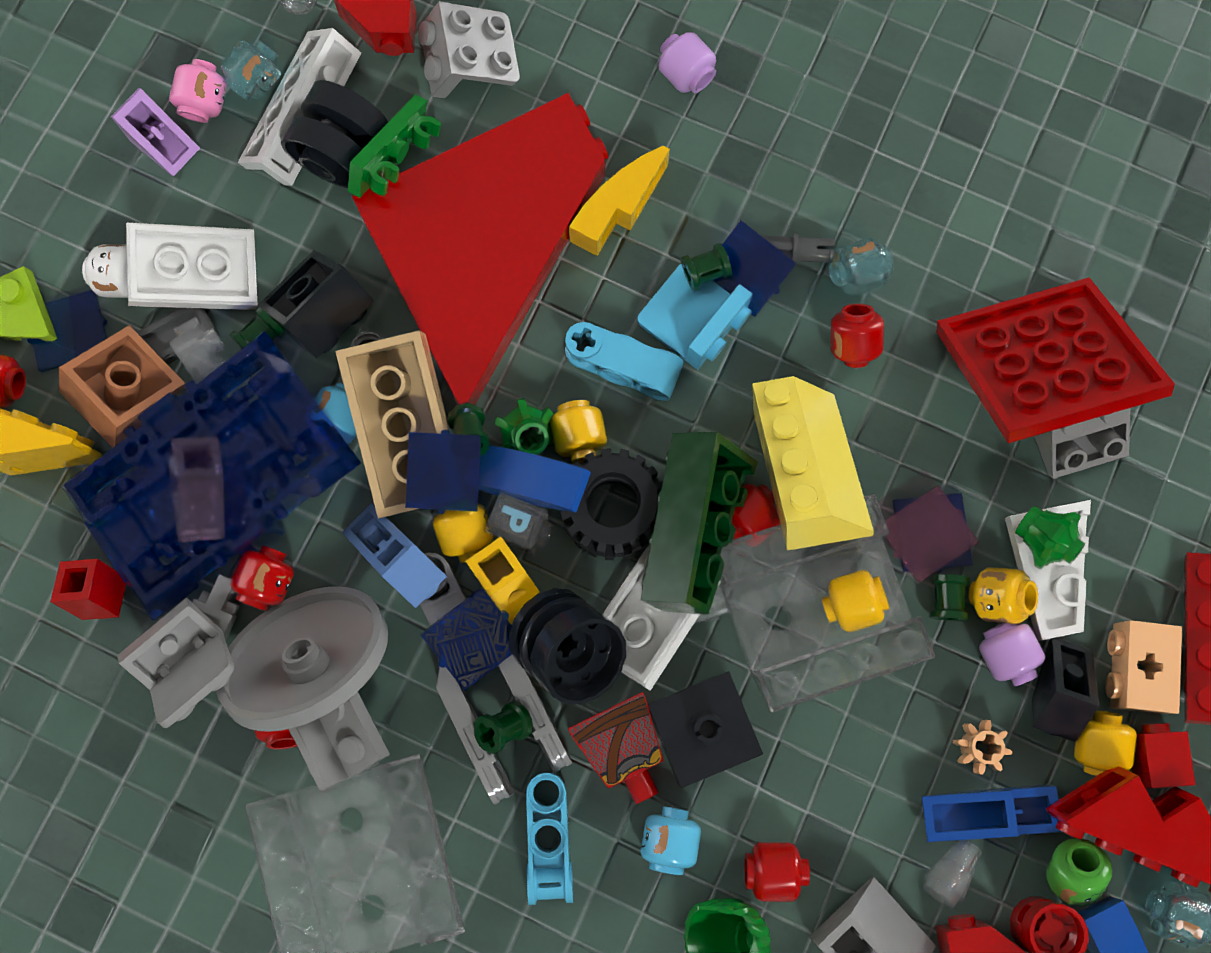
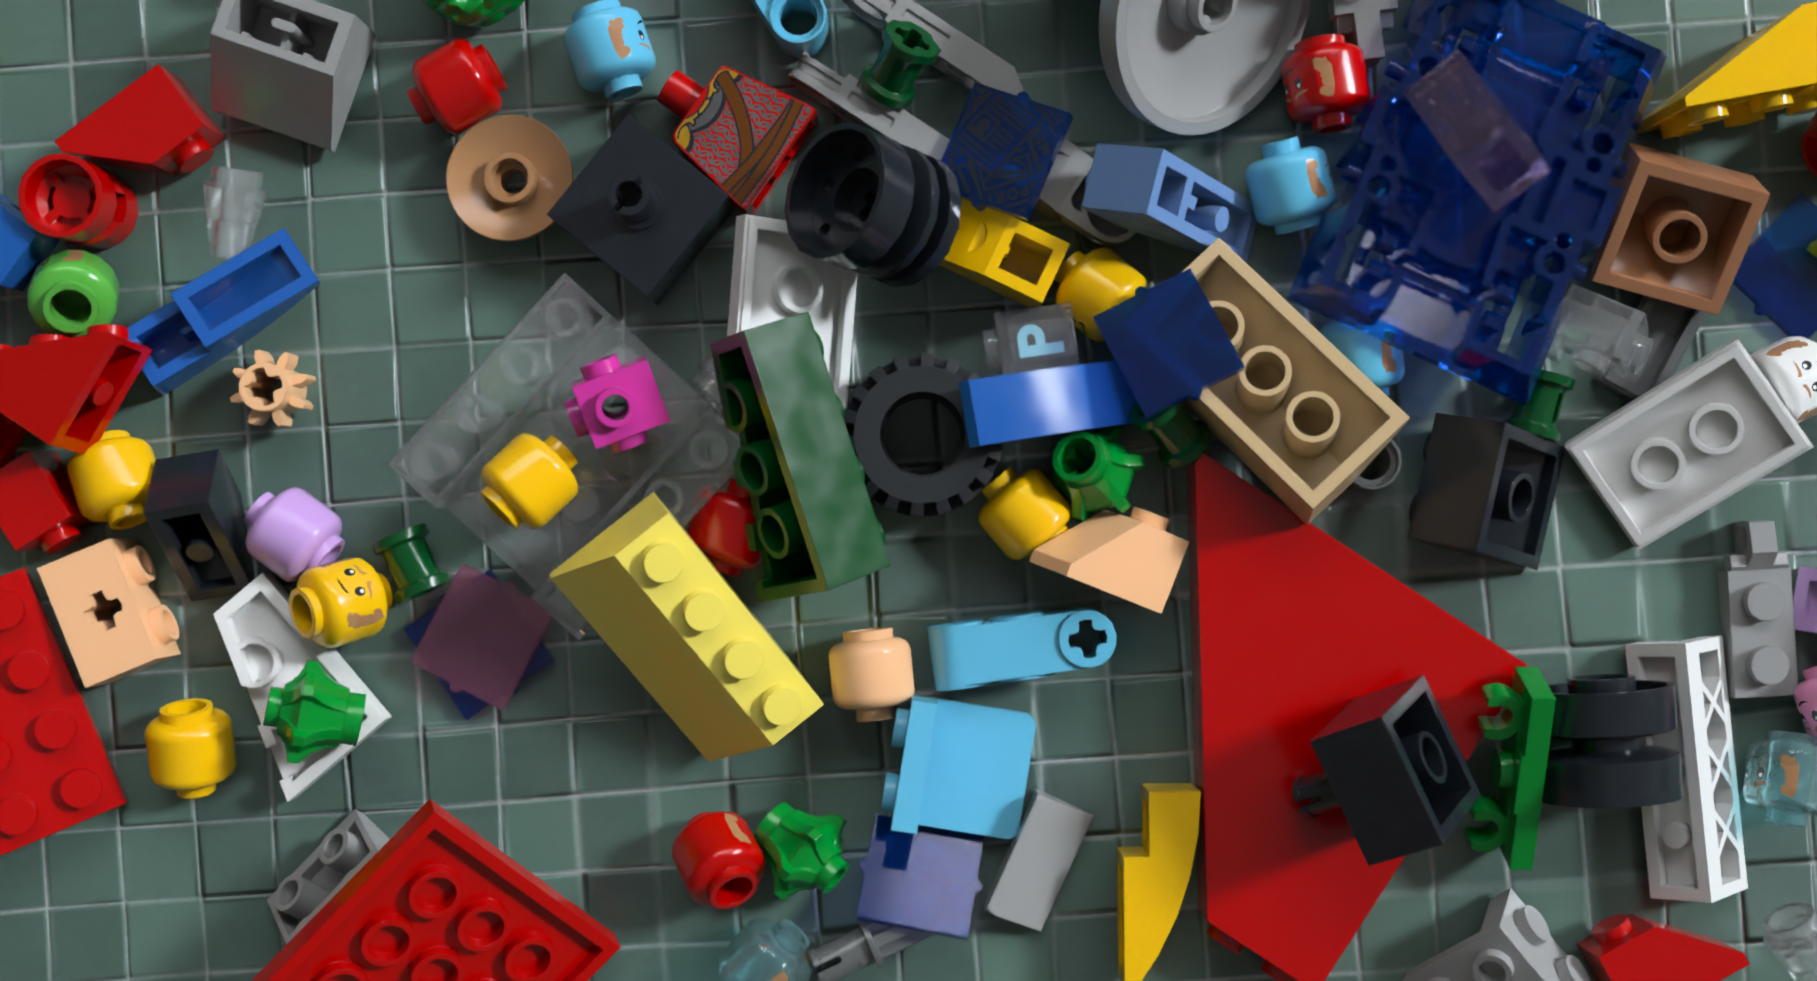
camera: 155 degrees right, 10 degrees up
dark green bush [681,243,732,292] -> none
none -> yellow head [144,698,237,799]
none -> medium nougat dish [446,114,574,242]
none -> dark pink brick [564,354,671,453]
none -> green rock [753,802,849,901]
none -> light nougat head [828,627,915,722]
none -> light grey slope [983,788,1093,931]
none -> light nougat slope [1029,507,1189,614]
none -> medium azure head [1245,136,1336,235]
none -> black brick [1292,674,1481,866]
none -> light grey hinge [1717,520,1798,698]

